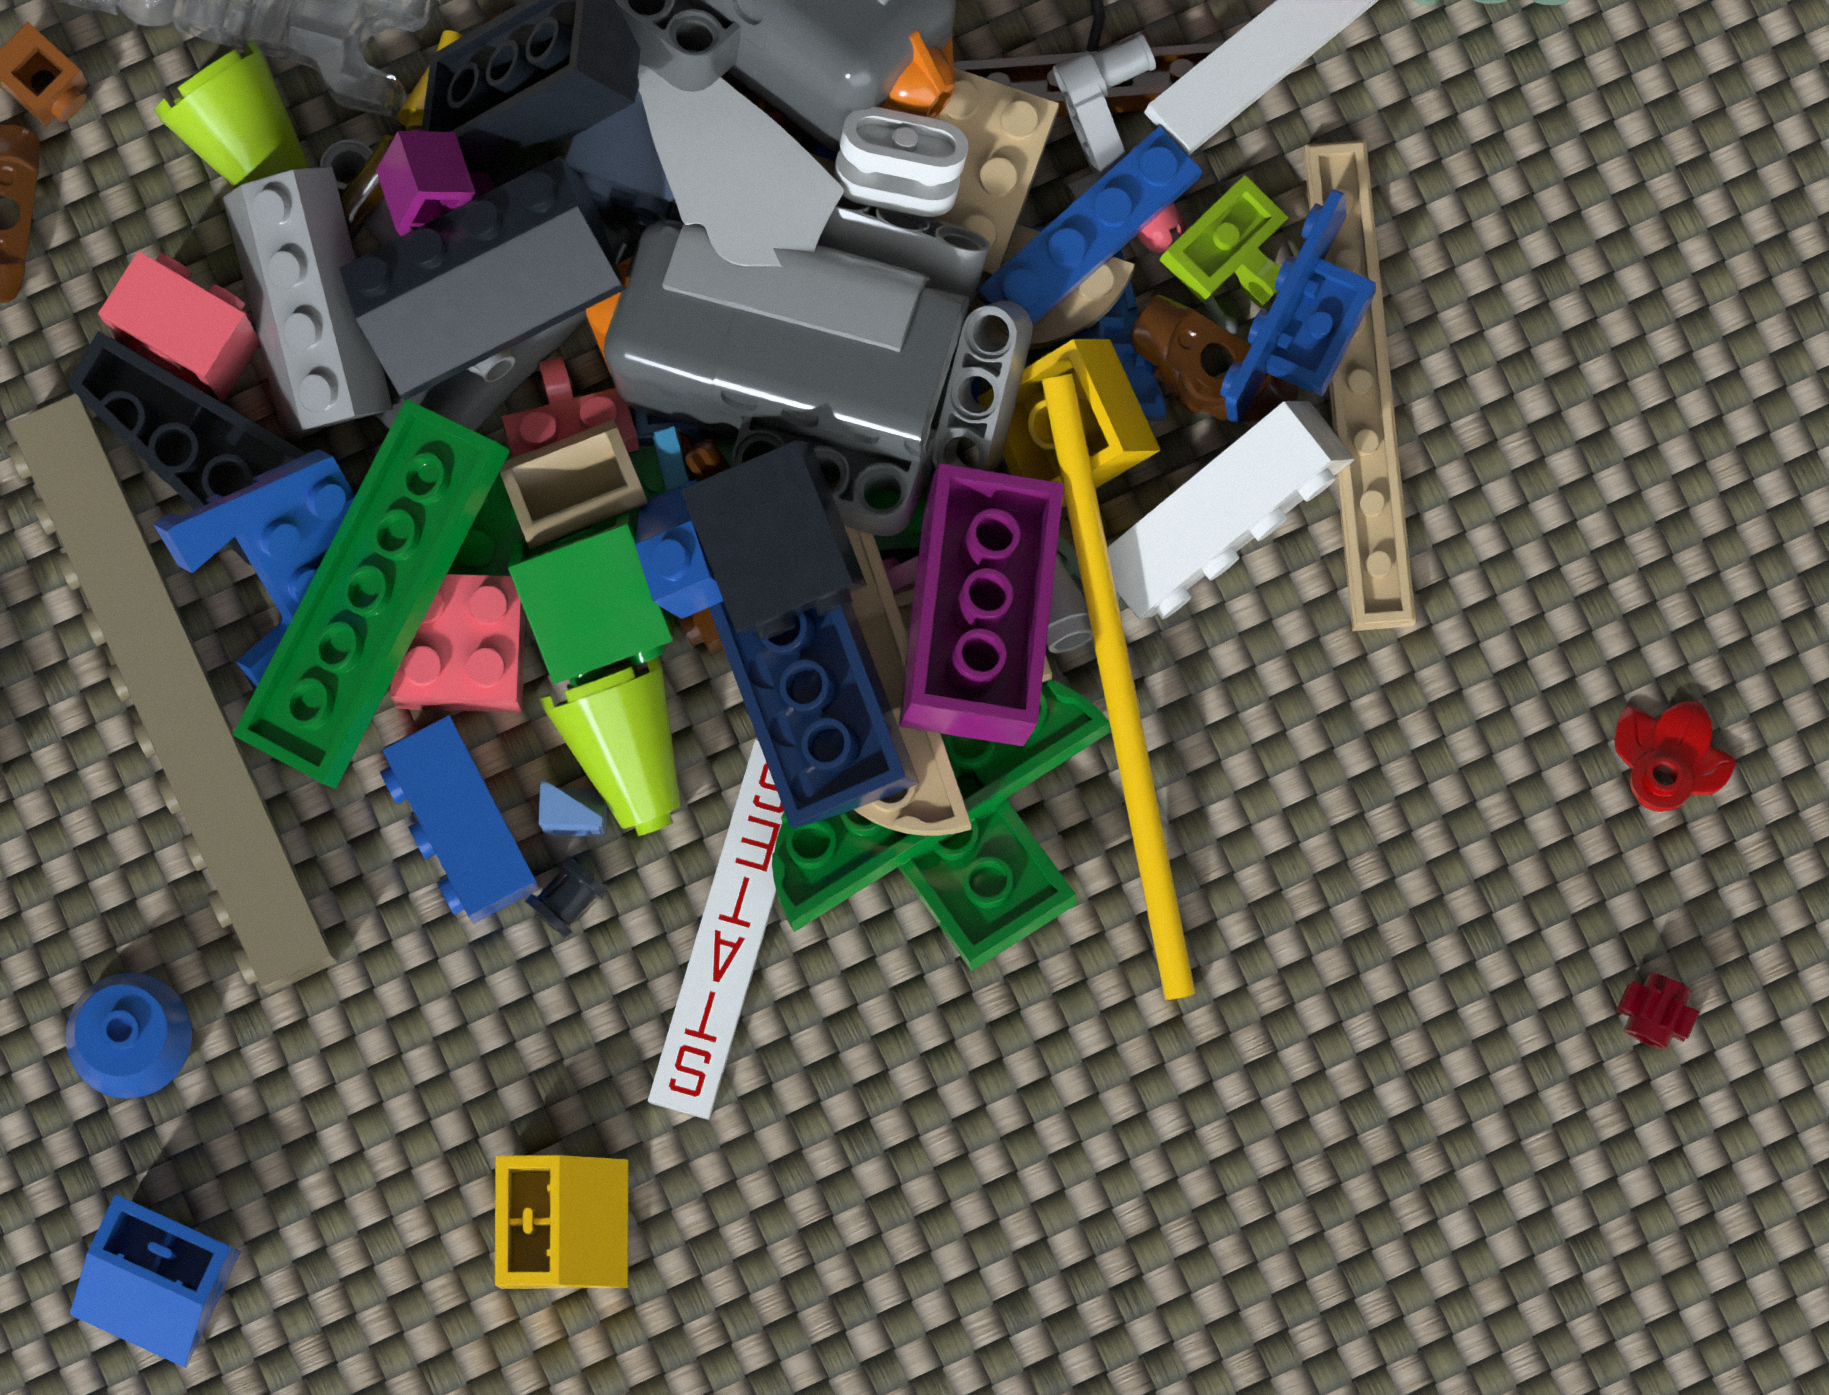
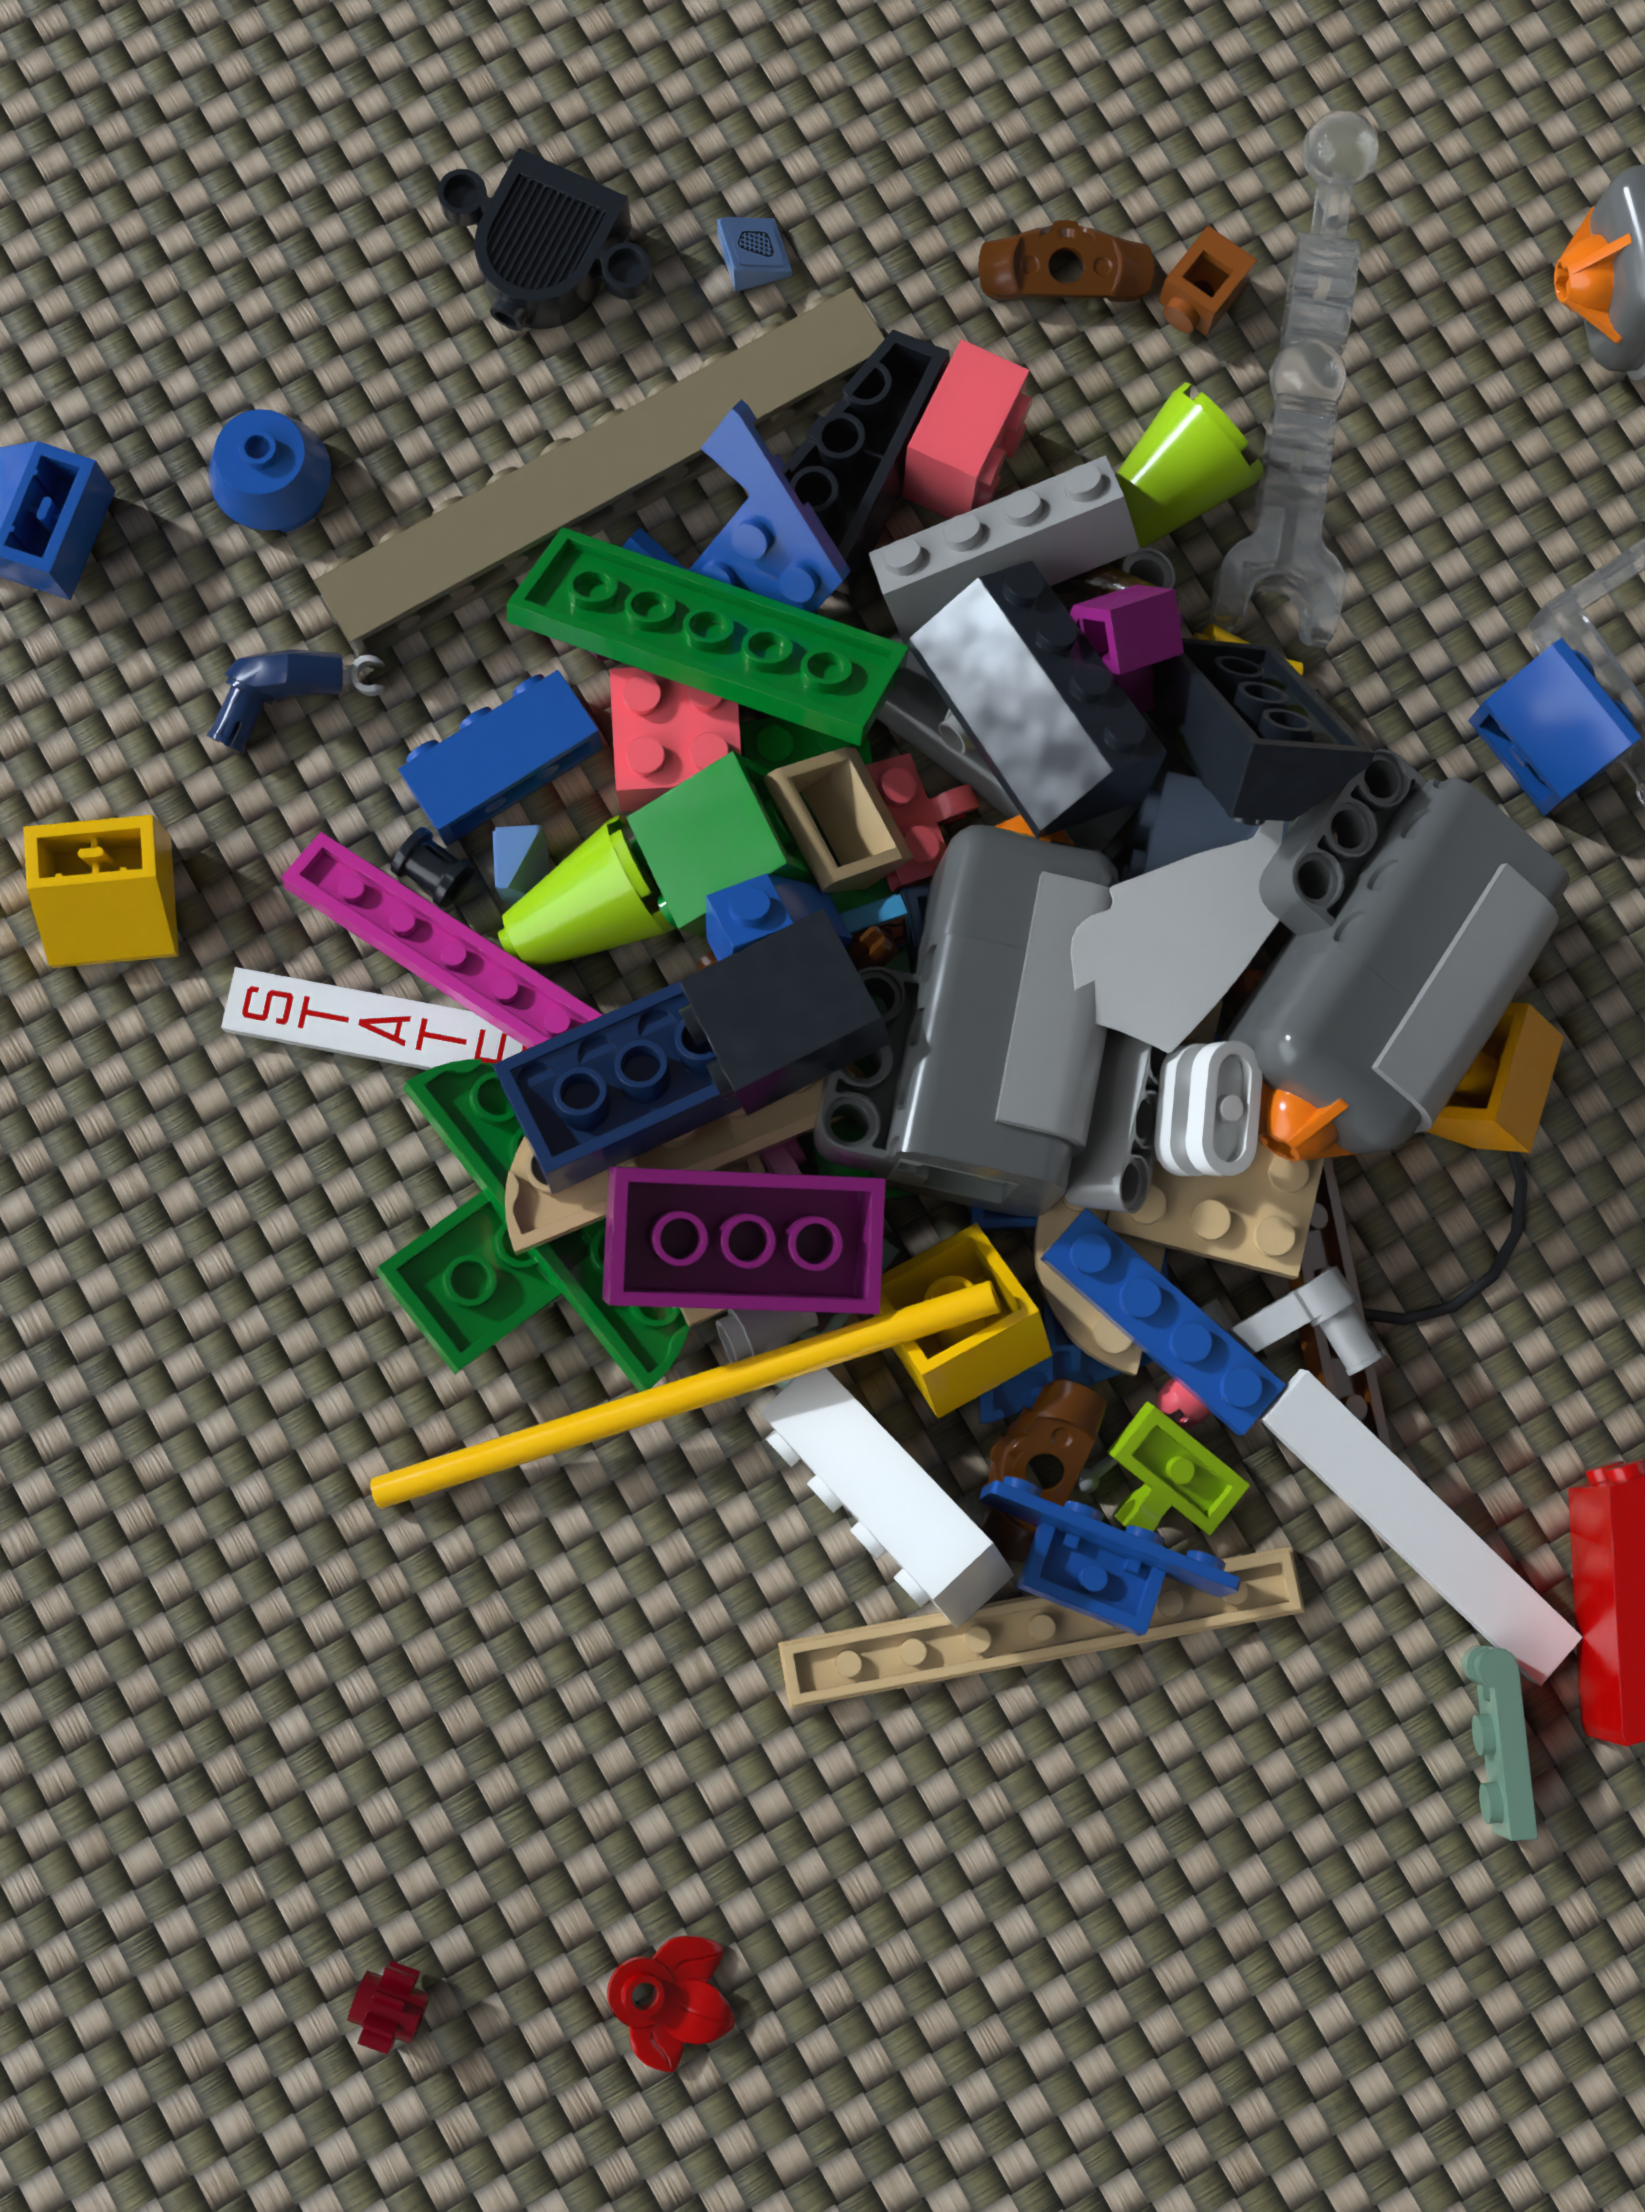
camera: 80 degrees right, 0 degrees up
light grey beam [932,300,1033,472] -> none
none -> dark blue arm [206,649,386,753]
none -> dark pink plate [281,832,602,1049]

